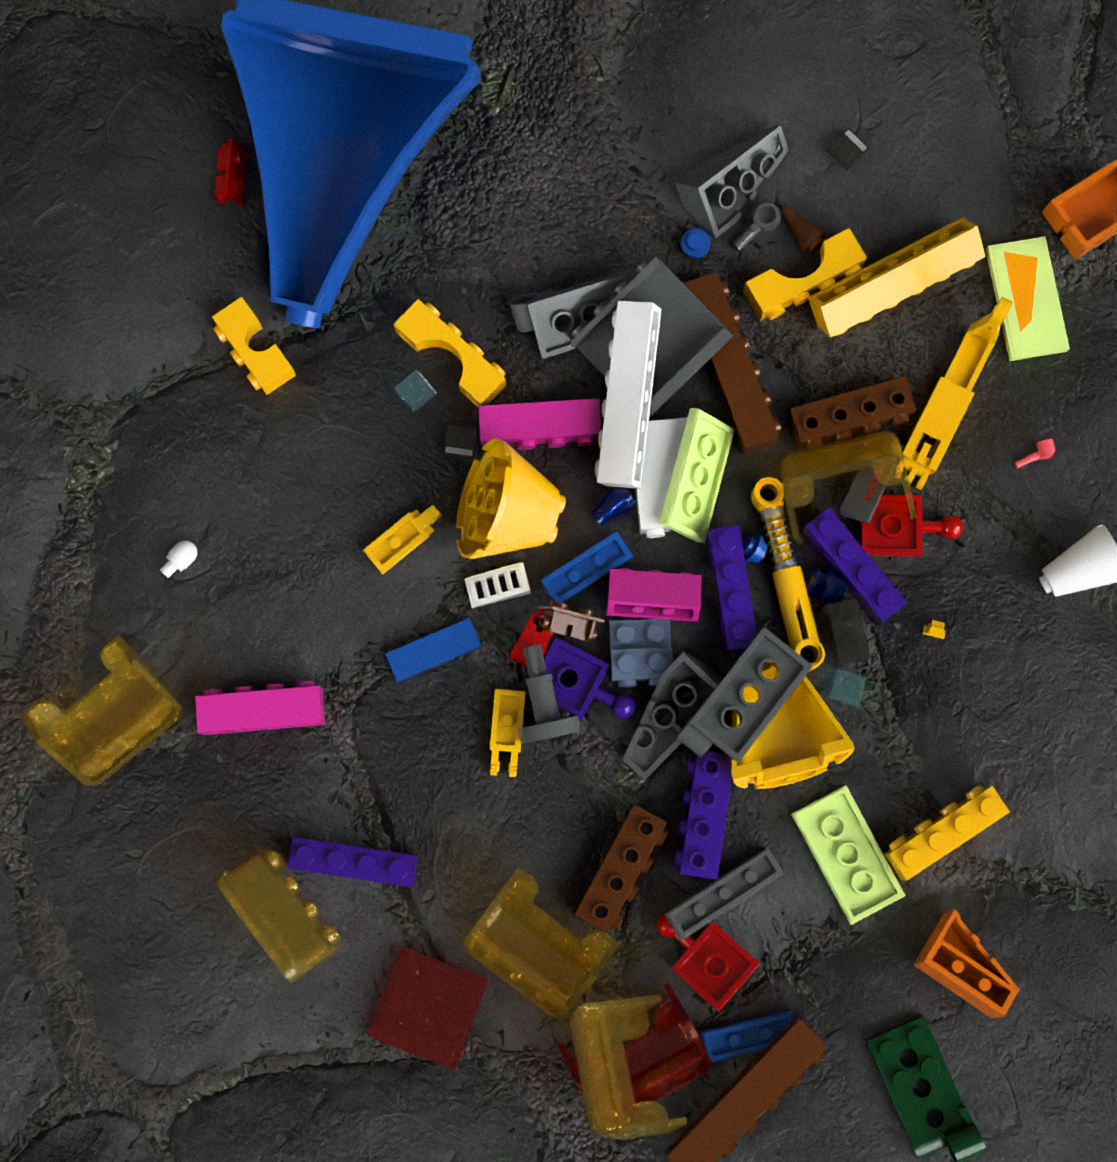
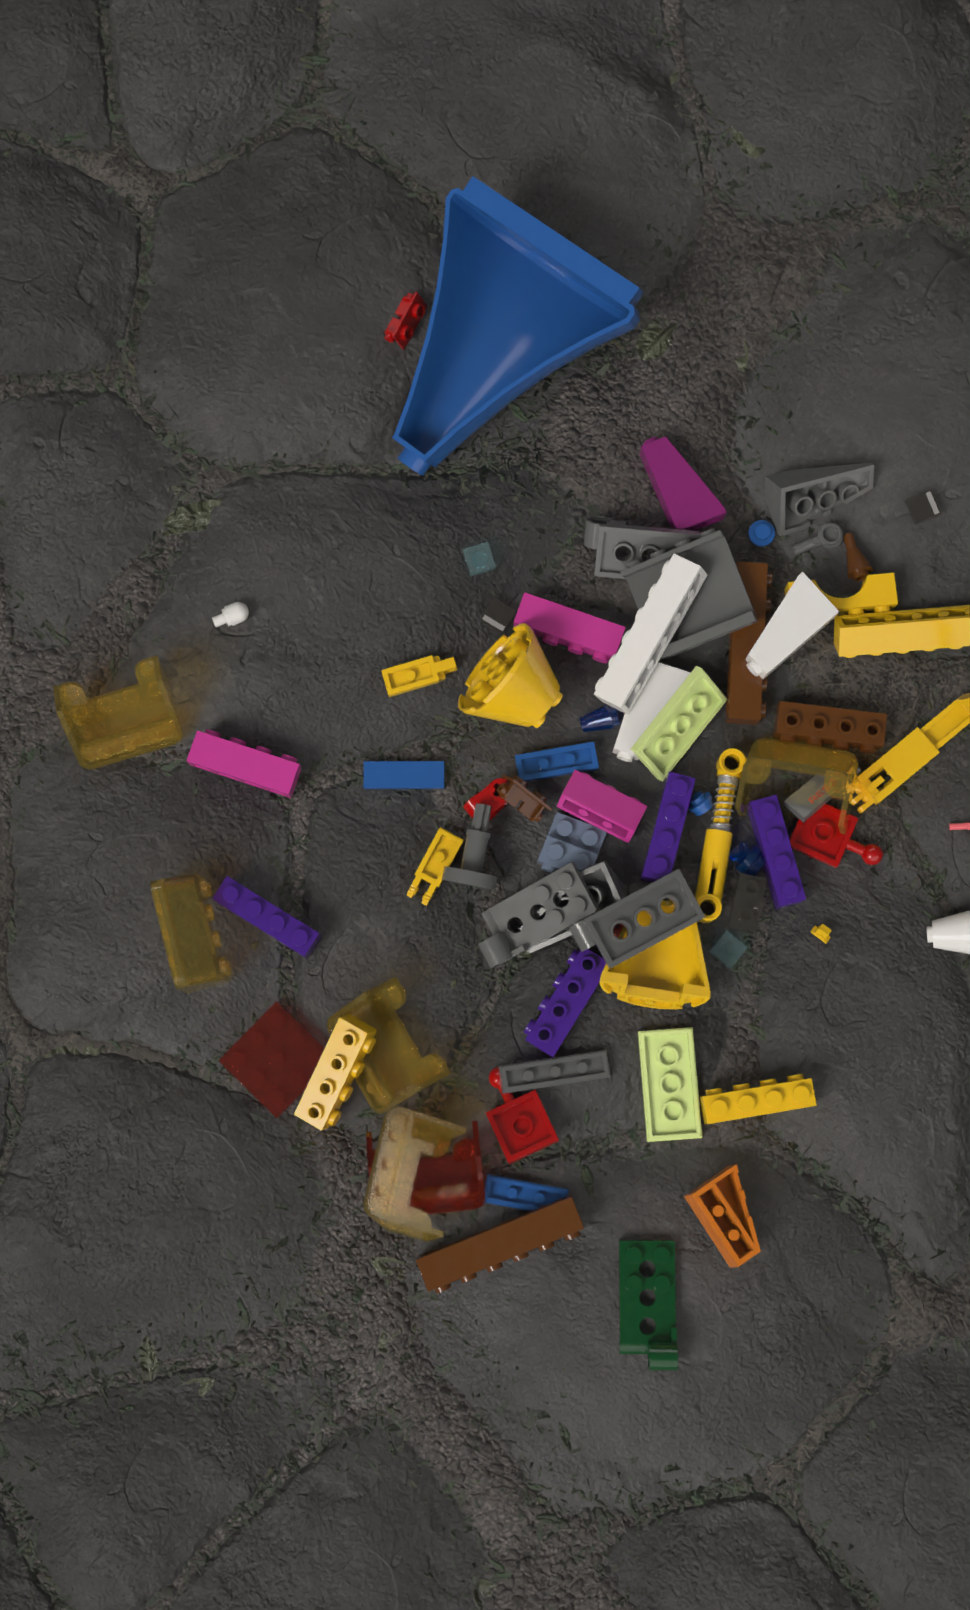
camera: 25 degrees right, 0 degrees up
yellow arch [212,297,296,395] -> none
yellow arch [393,299,506,407] -> none
white slope [465,562,530,608] -> none
dark purple plate [528,637,636,720] -> none
reddish brown brick [574,804,669,933] -> none
none -> yellow brick [294,1014,377,1131]
none -> dark grey hinge [478,862,600,969]
none -> magenta slope [639,436,726,531]
none -> white slope [745,572,839,679]

